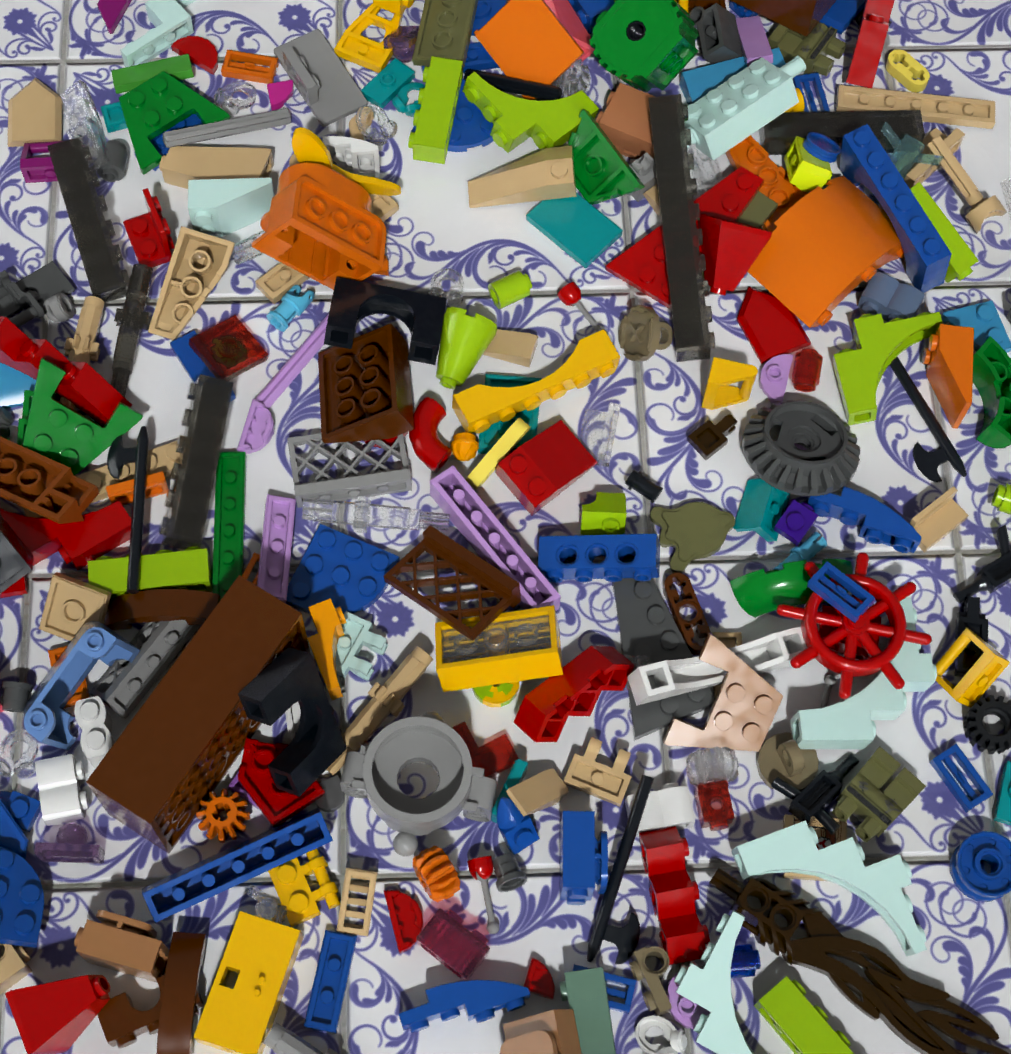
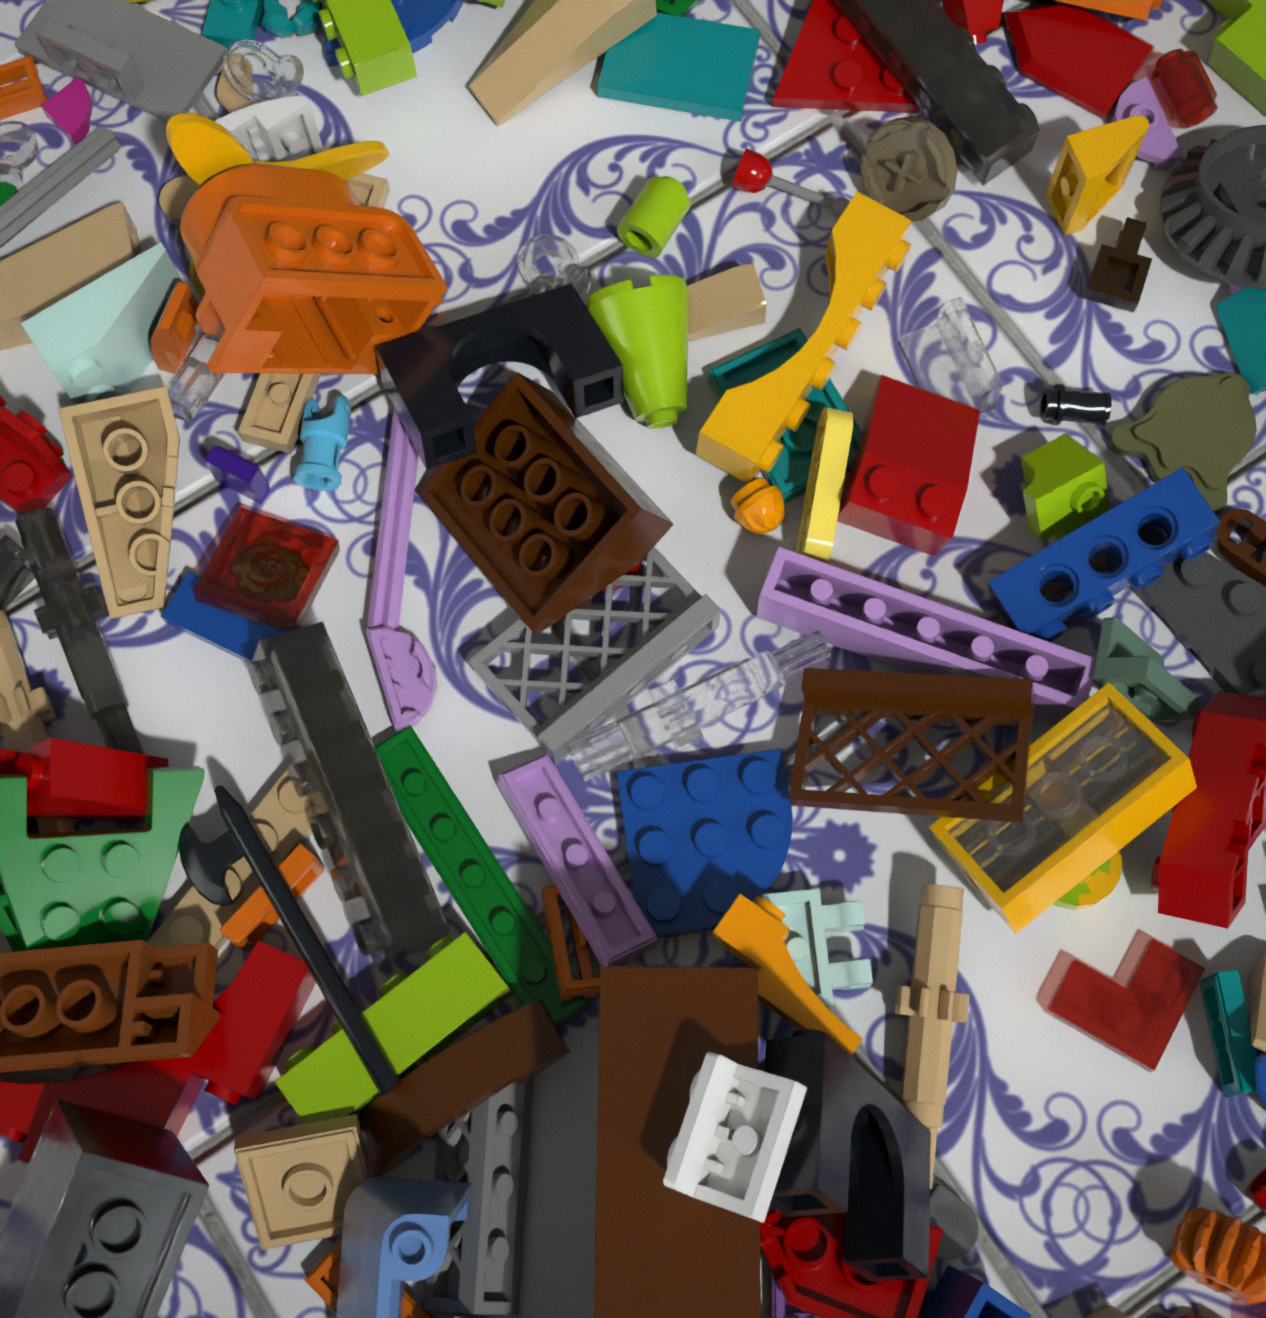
camera: 25 degrees left, 5 degrees up
light grey piece [340,711,497,856] -> none
red cylinder [409,397,452,473] -> none
none -> orange slope [150,282,199,375]
none -> dark purple tile [204,445,271,504]
none -> white bracket [663,1051,807,1223]
none -> sand green panel [1093,617,1200,720]

